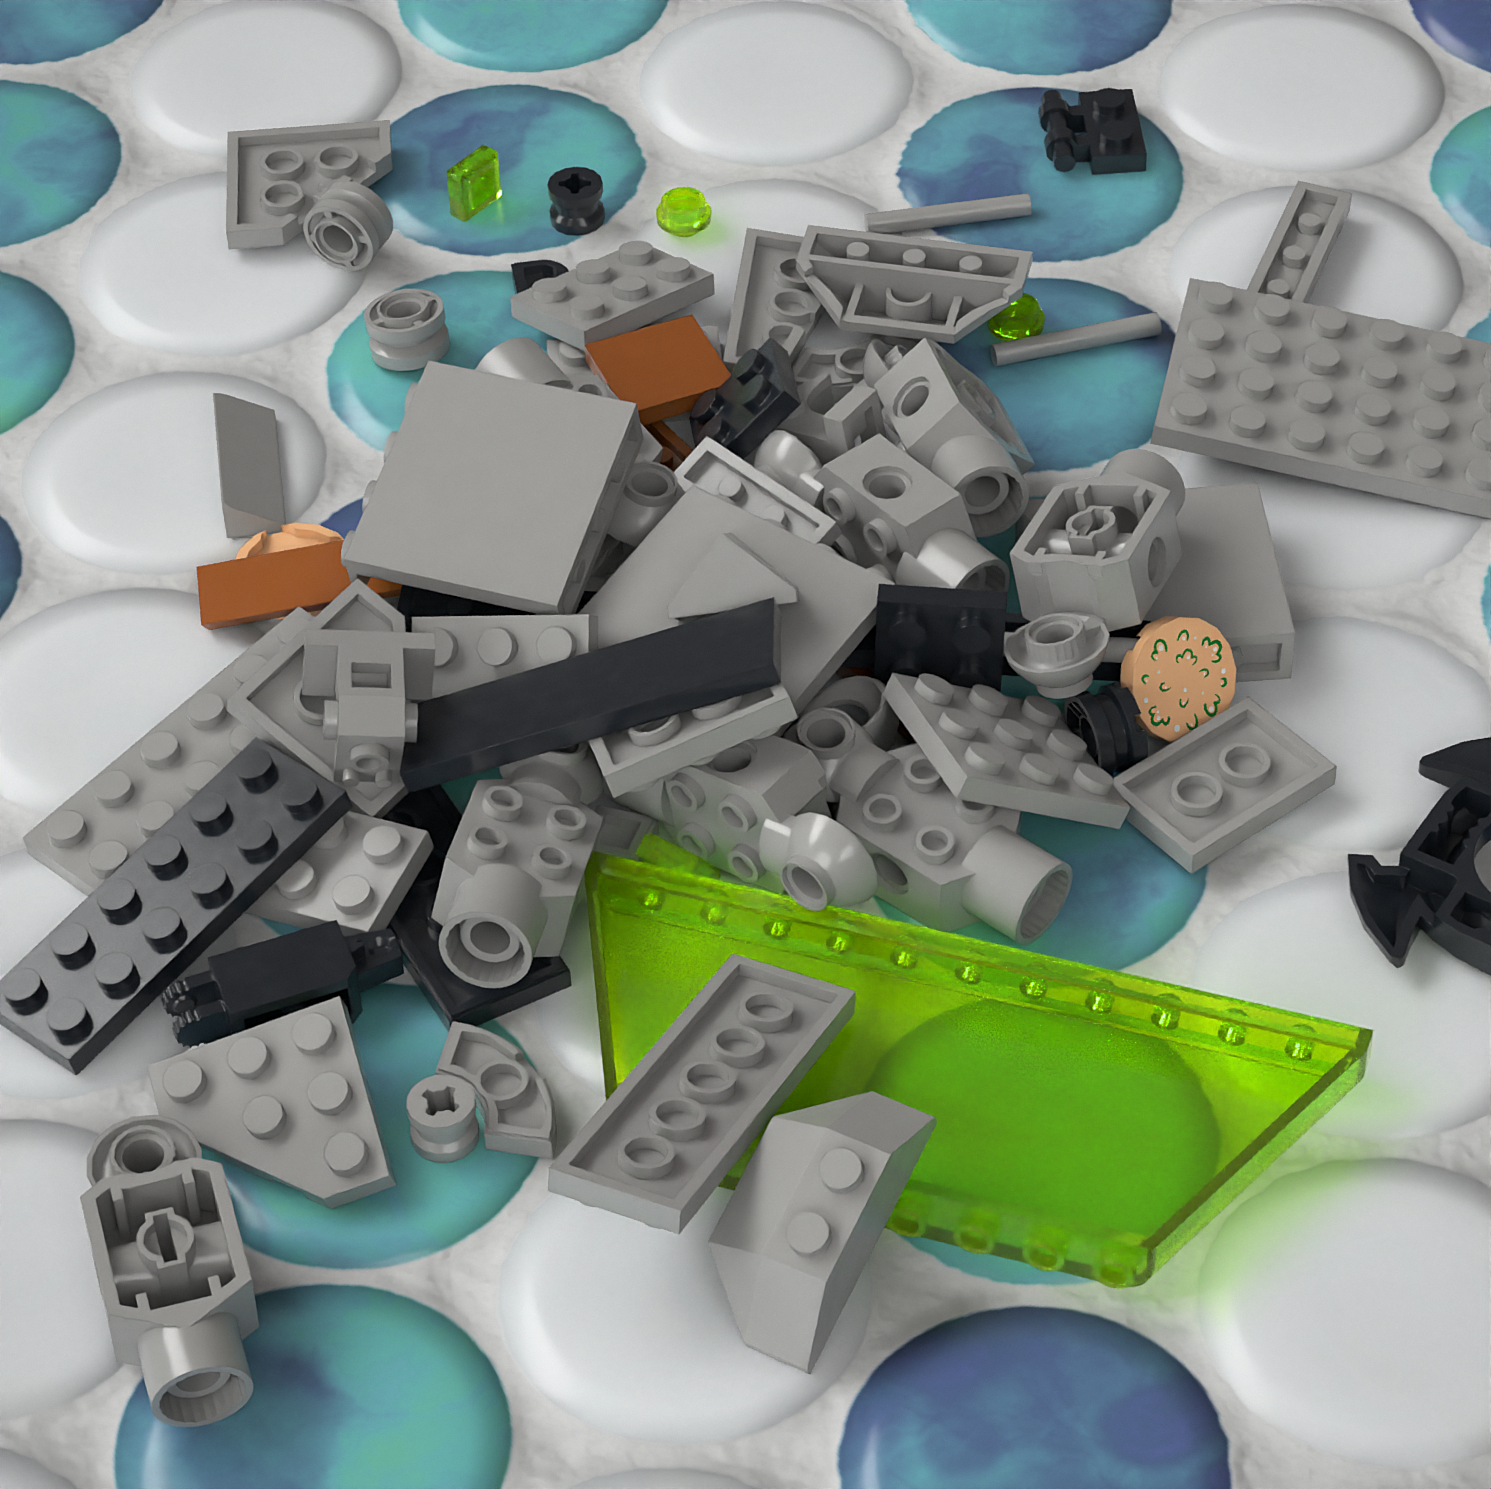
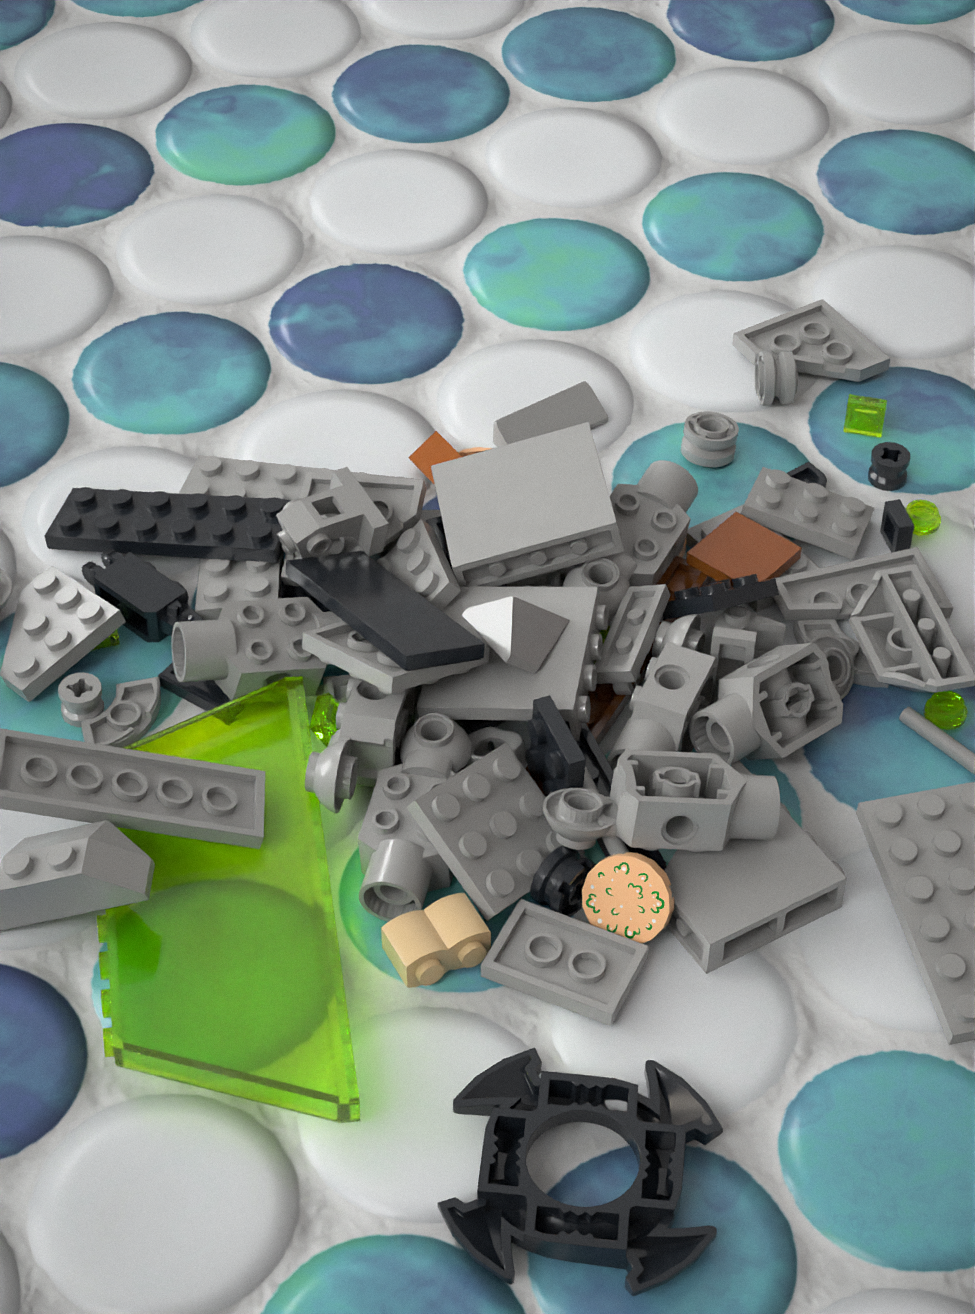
camera: 60 degrees right, 0 degrees up
none -> tan brick [381,893,491,988]
none -> black tile [880,499,914,553]

